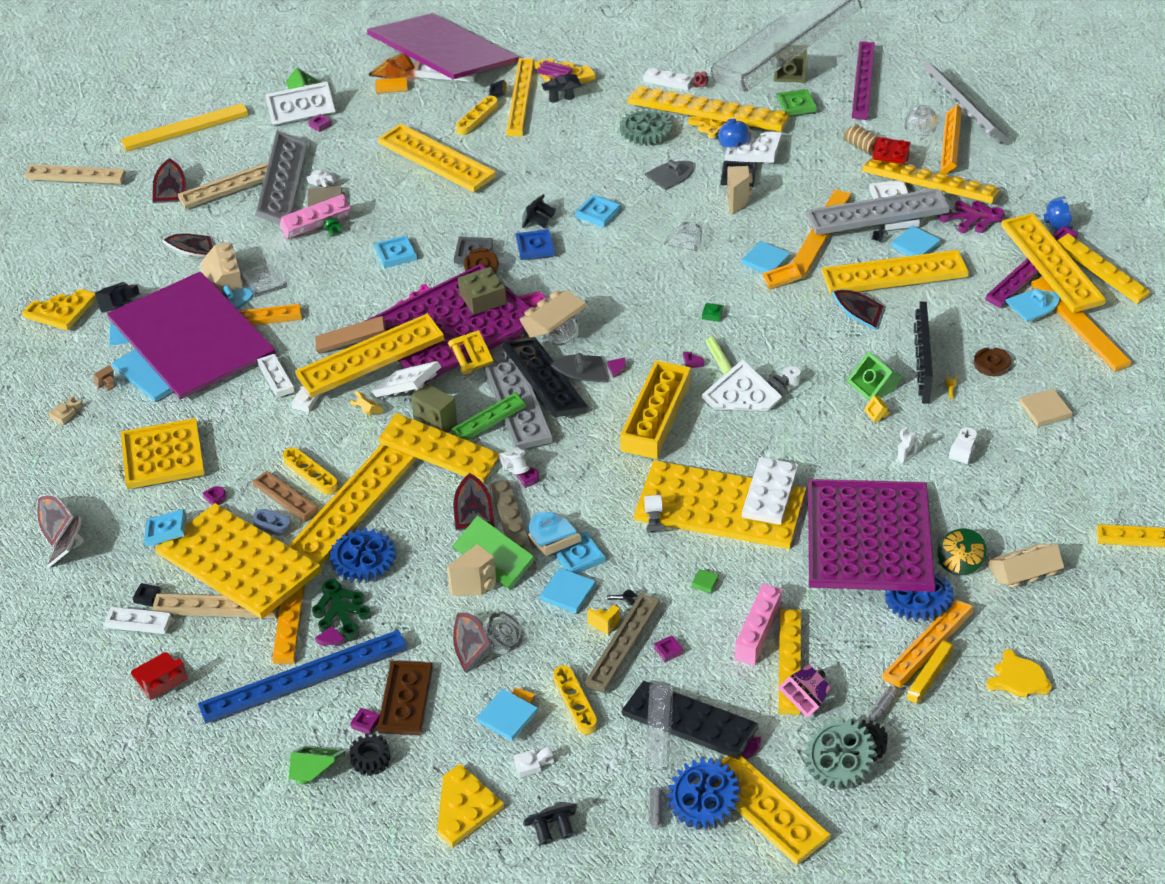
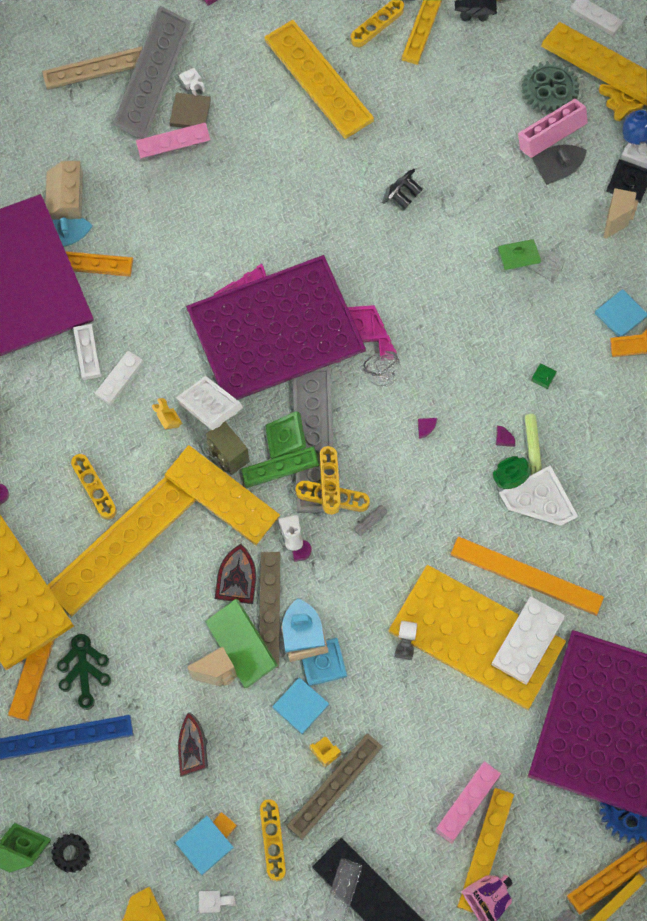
camera: 15 degrees right, 25 degrees up
shield [152,158,186,203] -> none
shield [163,233,213,258] -> none
clear tile [240,264,287,297] -> none
medium nougat tile [252,471,319,522] -> none
sand blue plate [253,509,291,535] -> none
yellow plate [295,313,444,398] -> none
medium nougat tile [315,316,386,354] -> none
magenta tile [315,626,345,646] -> none
green plate [323,218,342,237] -> none
blue gear [330,528,396,583] -> none
magenta tile [350,707,380,735] -> none
medium azure tile [374,235,417,268] -> none
reddish brown tile [377,661,433,736] -> none
yellow plate [448,330,493,375] -> none
dark grey plate [454,236,493,264] -> none
olive brick [458,267,506,315] -> none
reddish brown tile [464,248,499,274] -> none
clear cylinder [483,612,523,655] -> none
black plate [502,337,588,418] -> none
blue plate [515,229,555,260] -> none
tan slope [520,290,587,337] -> none
dark grey shield [551,353,608,383] -> none
medium azure tile [575,194,622,227] -> none
black hand [607,589,637,606] -> none
yellow brick [620,360,691,459] -> none
magenta tile [654,635,683,663] -> none
bright green tile [692,569,719,594] -> none
dark red plate [694,71,709,87] -> none
leg [768,366,801,396] -> none
none -> bright green plate [265,411,306,459]
none -> yellow beam [296,481,370,512]
none -> yellow beam [319,446,341,515]
none -> light grey axle [354,505,387,536]
none -> light orange tile [450,536,604,616]
none -> green tile [493,456,531,489]
none -> bright green plate [498,239,541,270]
none -> bright pink brick [518,99,588,158]

